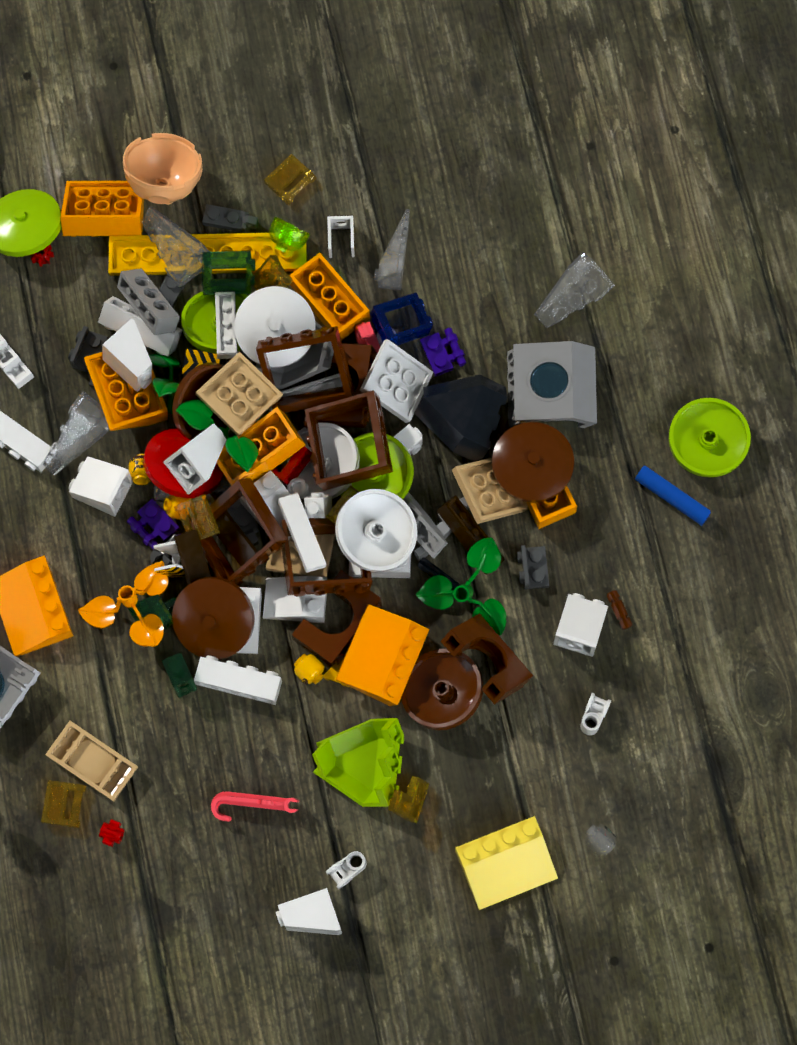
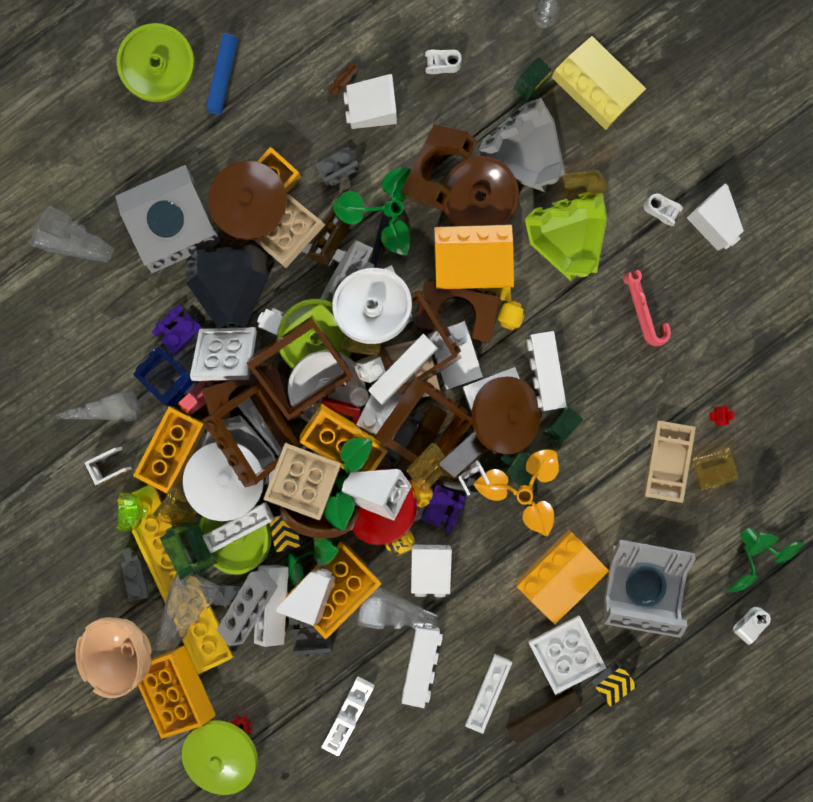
camera: 115 degrees left, 15 degrees up
clear yellow plate [264,154,317,205] -> none
none -> light grey panel [479,98,565,192]
none -> clear green torso [514,56,553,102]

